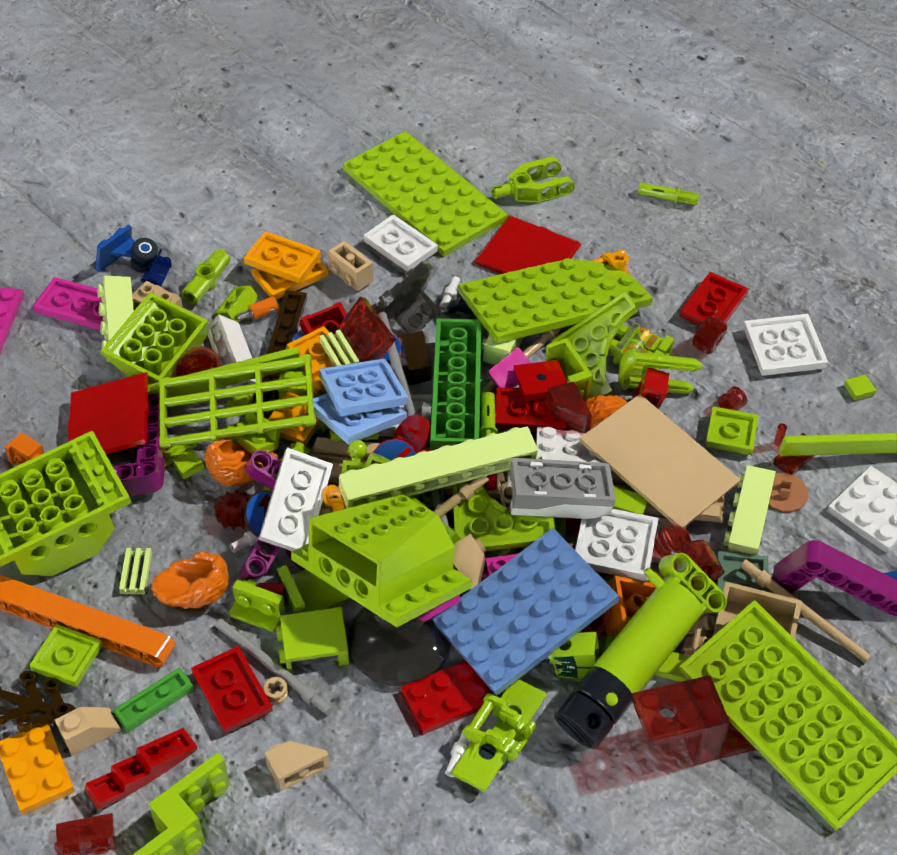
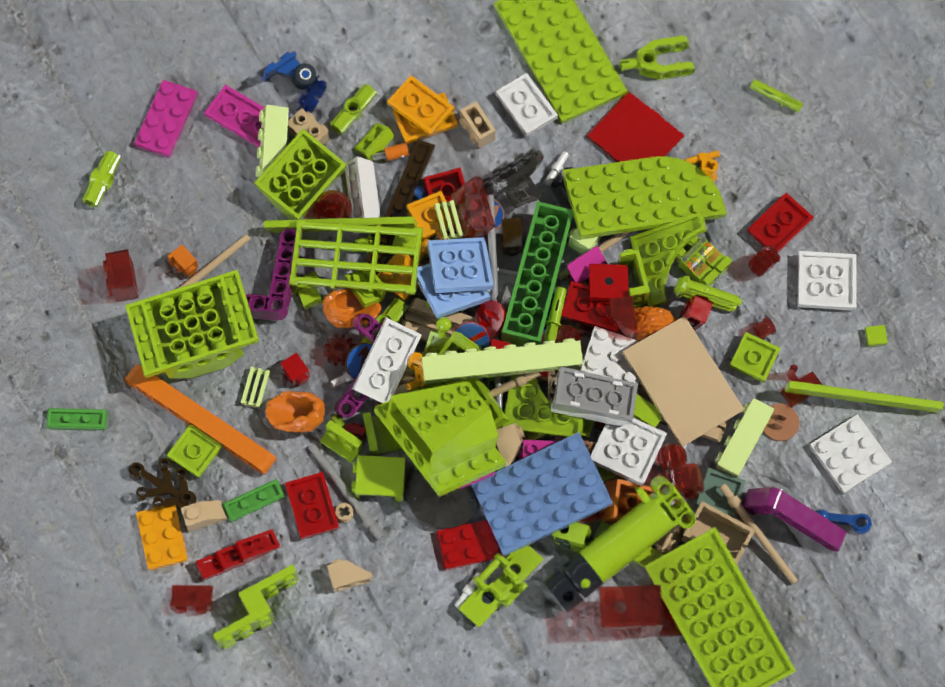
camera: 10 degrees right, 20 degrees up
red piece [68,372,149,454] -> none
none -> red brick [280,352,310,387]

